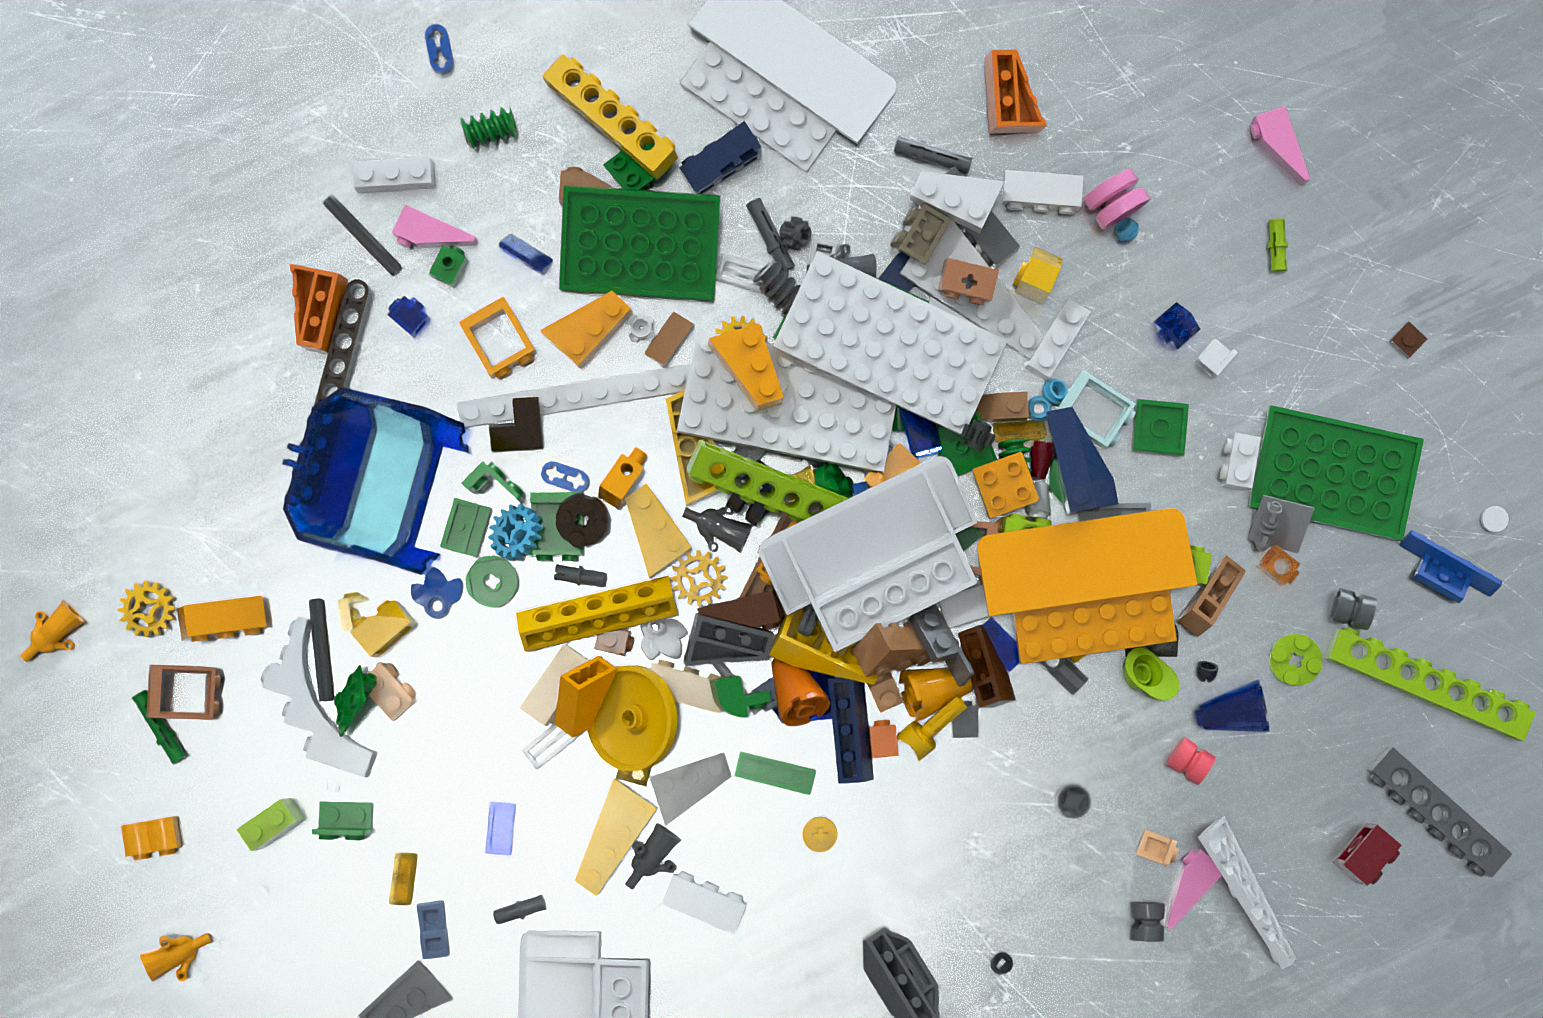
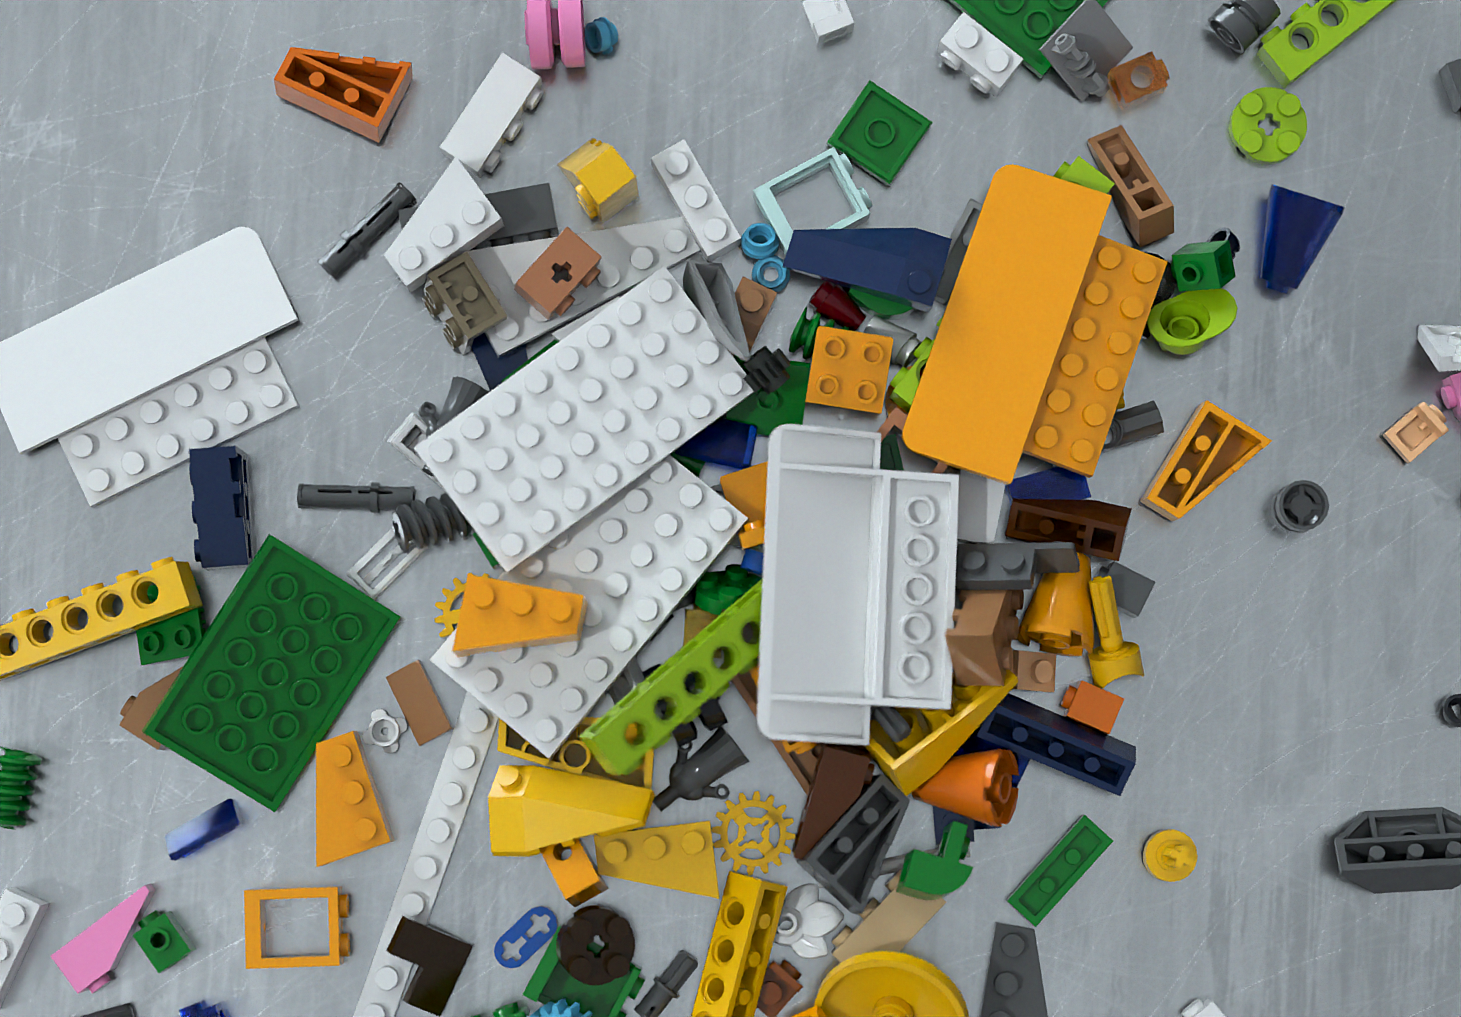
camera: 65 degrees left, 0 degrees up
dark grey gear [779,216,812,250] -> none
clear yellow slope [992,420,1047,443] -> none
clear blue brick [1153,302,1201,350] -> none
coral wheel [1166,737,1216,785] -> none
none -> yellow wedge [488,765,655,857]
none -> light grey piece [683,255,750,361]
none -> light orange wedge [1140,400,1272,521]
none -> green brick [1171,240,1236,292]

